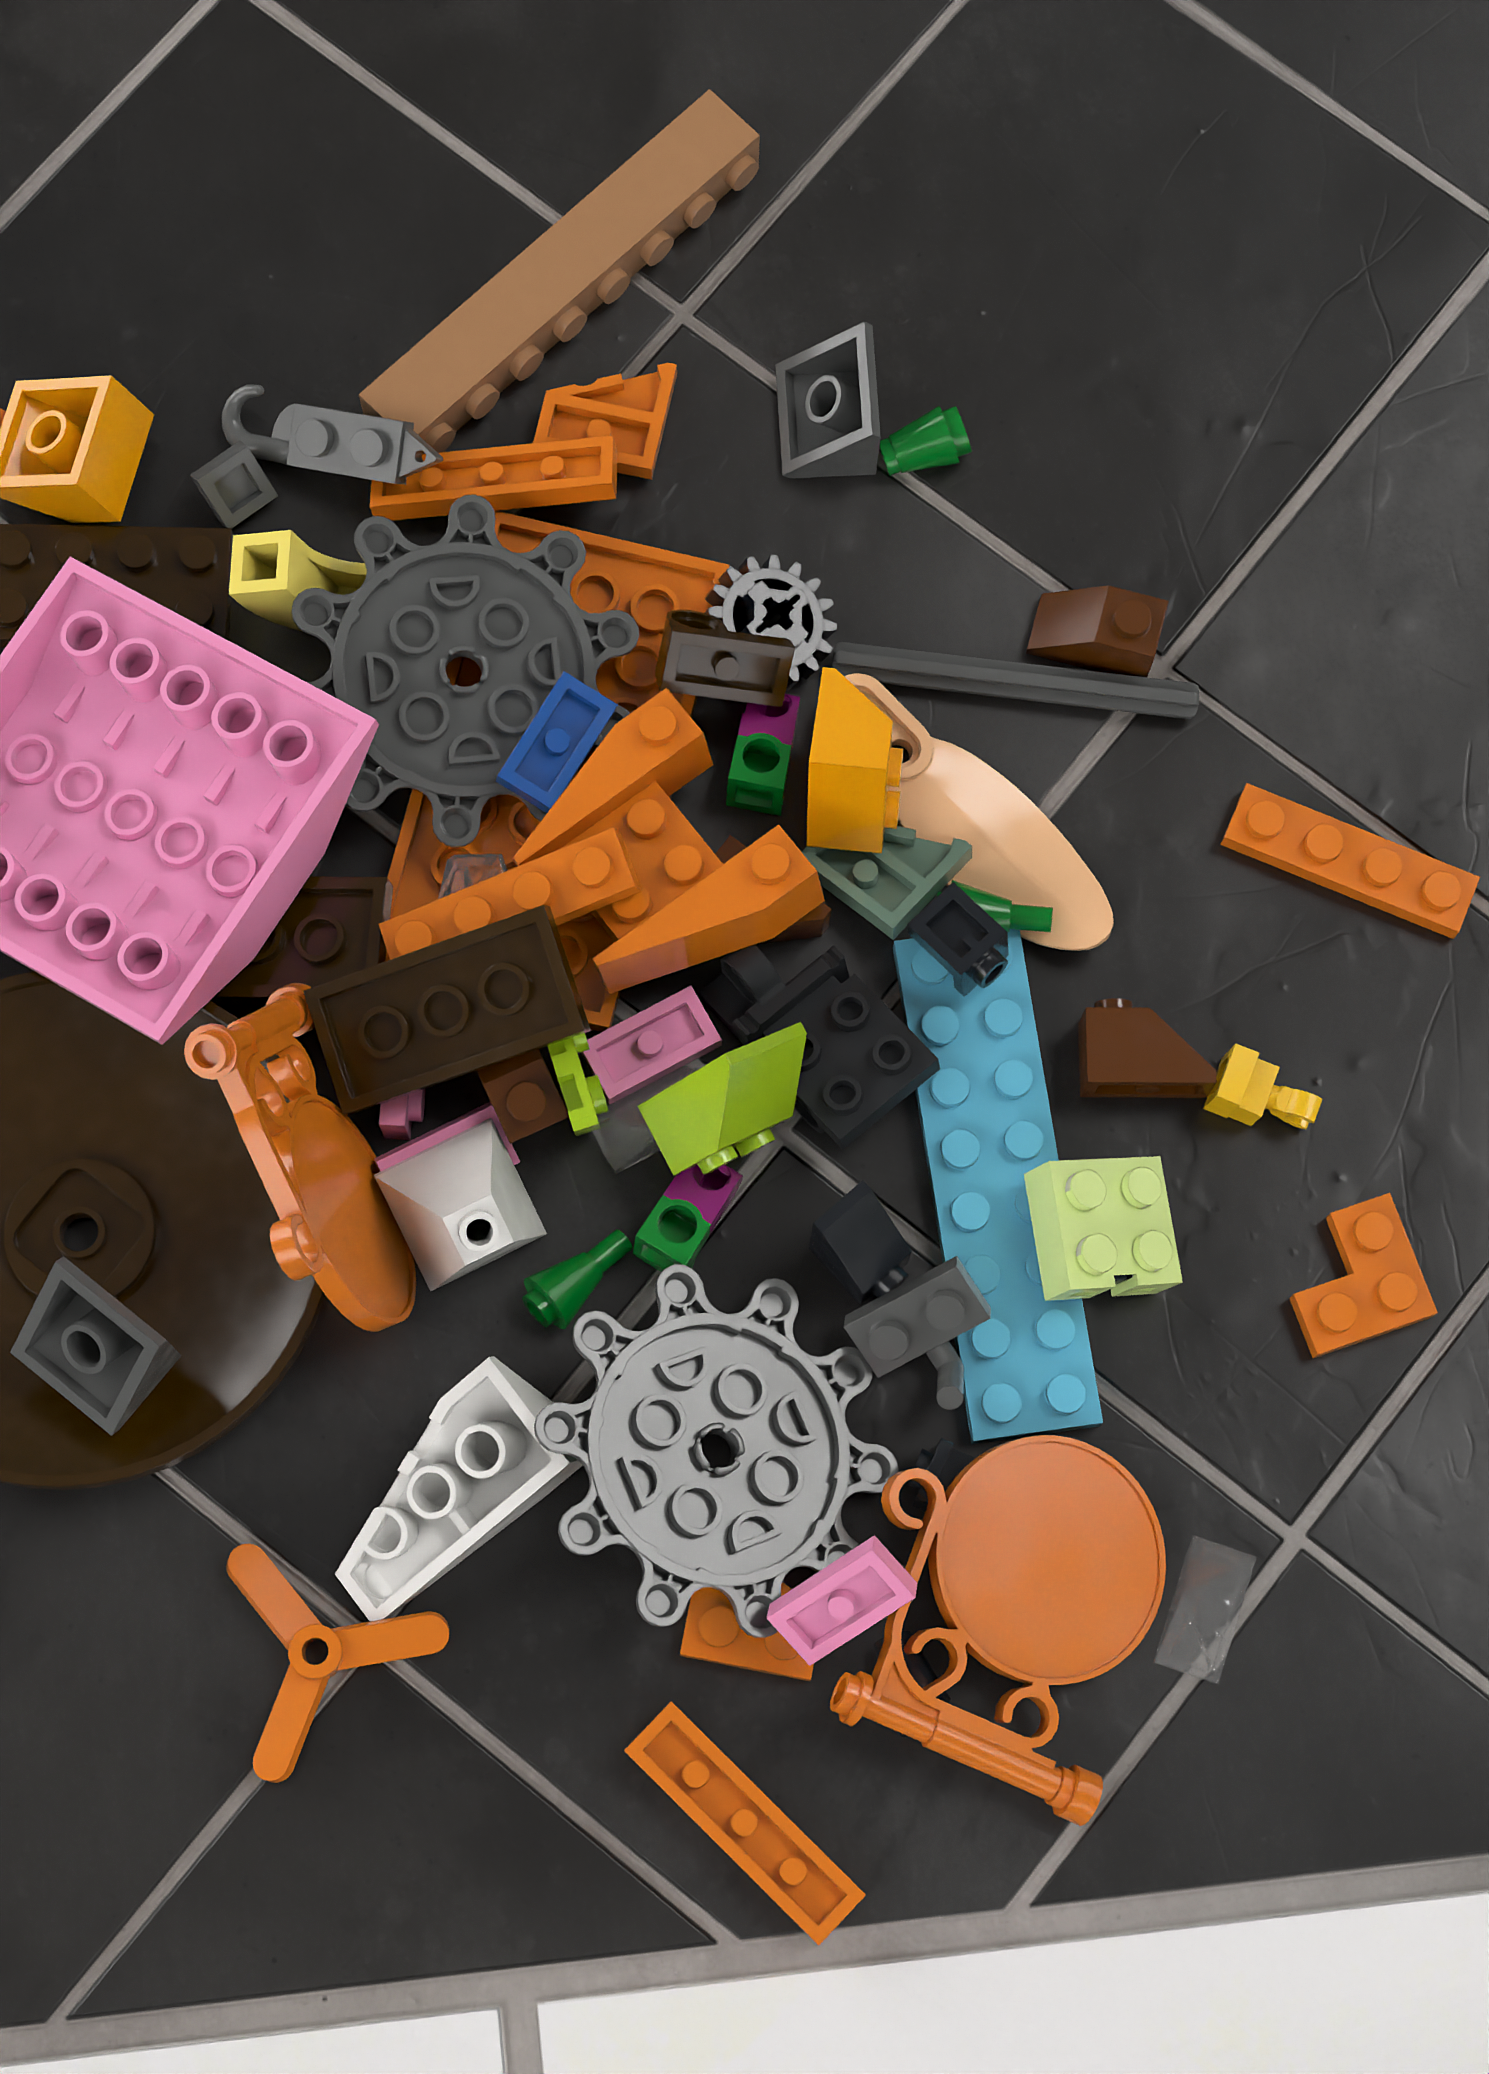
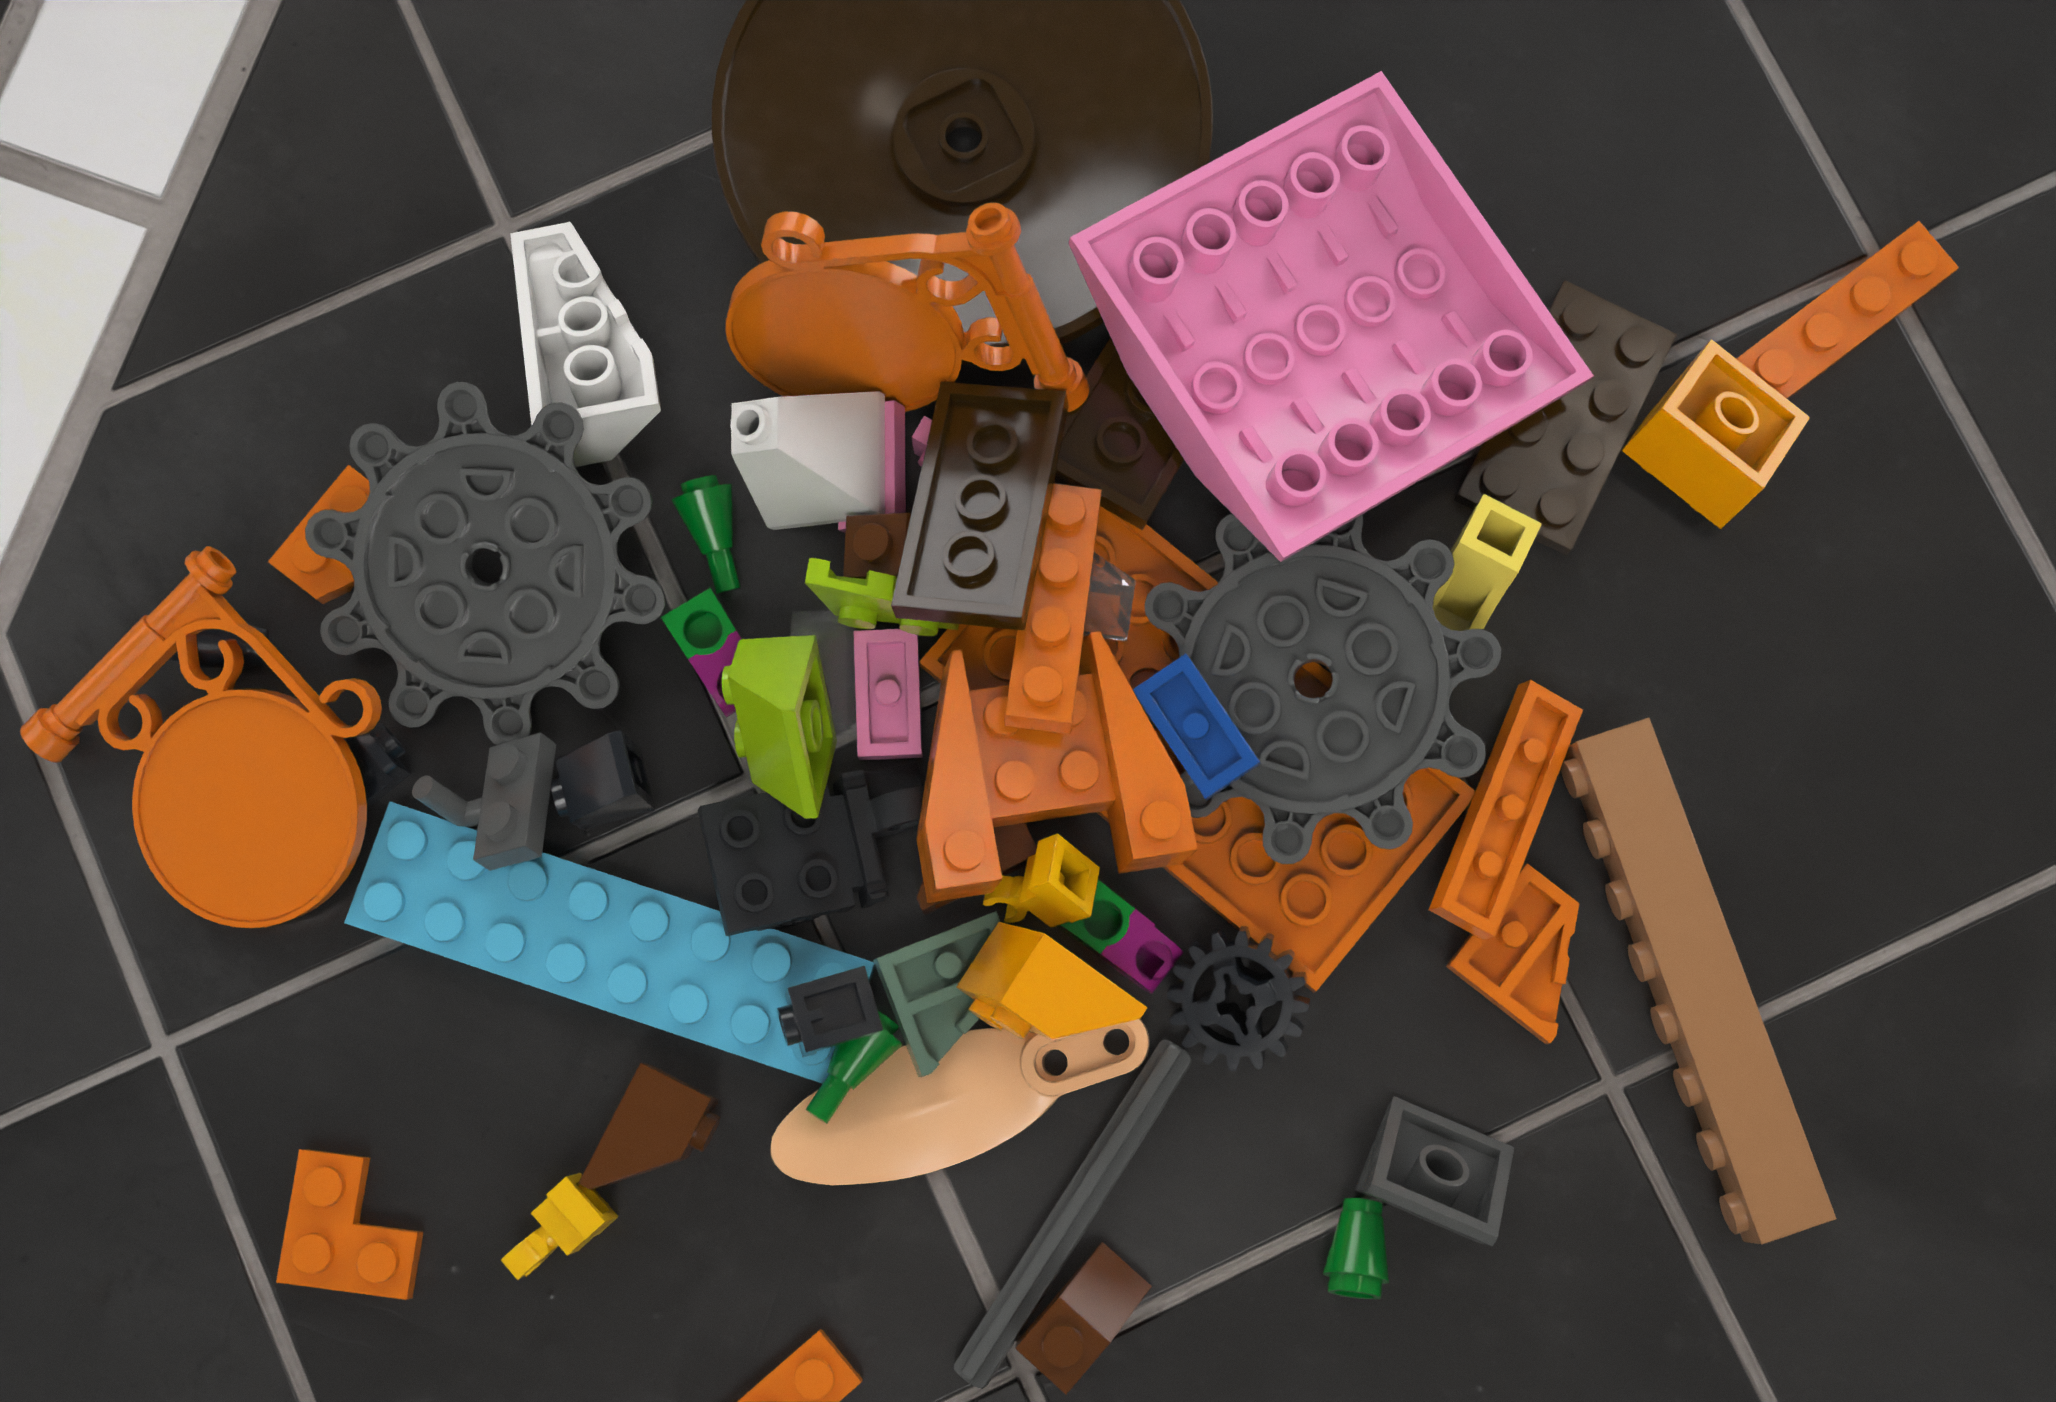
camera: 120 degrees right, 5 degrees up
dark grey slope [10,1256,182,1436] -> none
dark grey plate [190,441,278,528] -> none
plate [222,384,443,485] -> none
orange piece [226,1544,449,1783] -> none
orange plate [624,1701,866,1945] -> none
dark brown plate [655,609,795,707] -> none
bright pink plate [767,1535,917,1666] -> none
yellowish green piece [1024,1156,1183,1301] -> none
clear slope [1153,1535,1257,1684] -> none
none -> yellow piece [983,833,1100,928]

